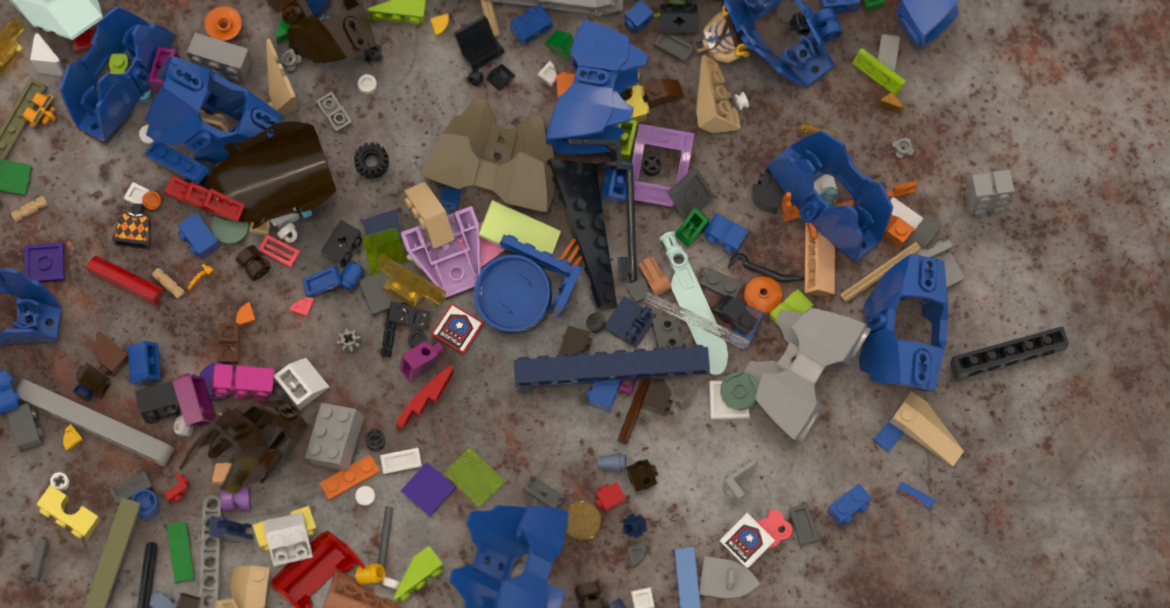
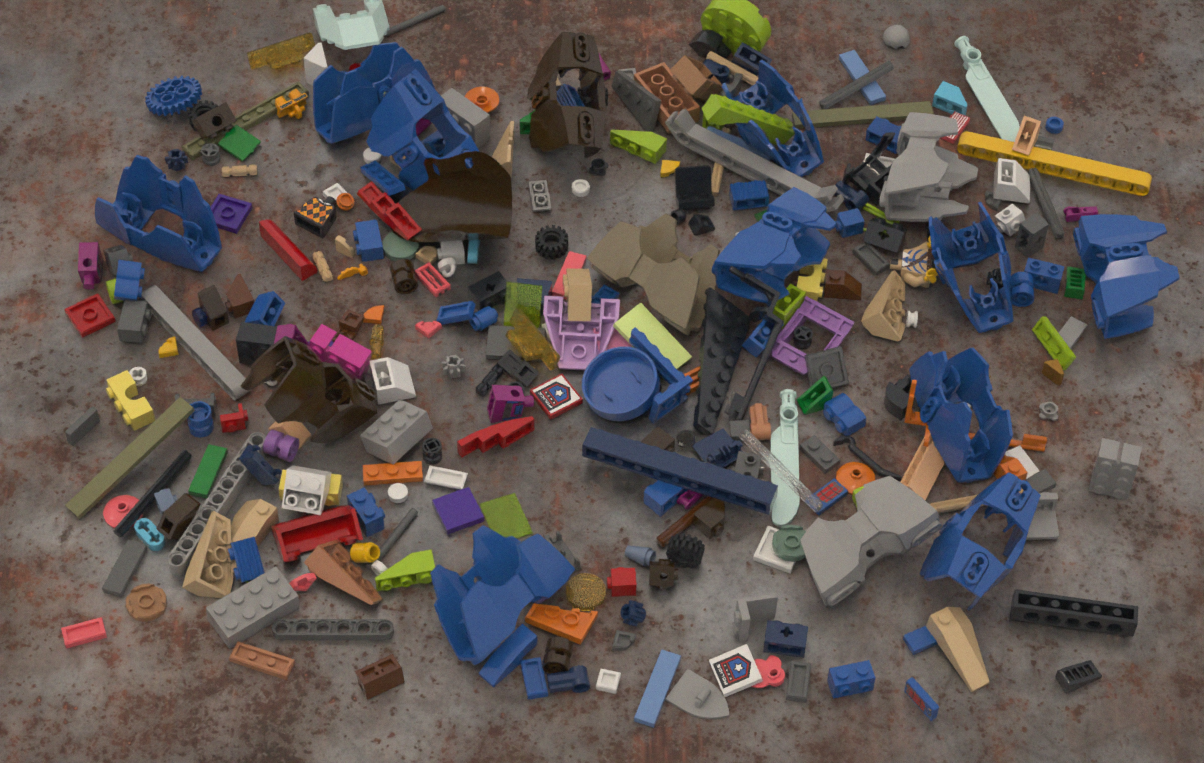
camera: 25 degrees right, 20 degrees down
light grey plate [280,49,302,71] -> none
black brick [711,295,757,335] -> none
none -> tan tile [335,235,355,258]
none -> blue brick [347,487,385,537]
none -> clear yellow axle [369,324,384,360]
none -> orange wing [525,603,598,645]
none -> coral tile [552,251,587,300]
none -> black tyre [666,533,705,568]
none -> dark blue brick [763,620,808,658]
none -> black slope [1055,660,1102,694]

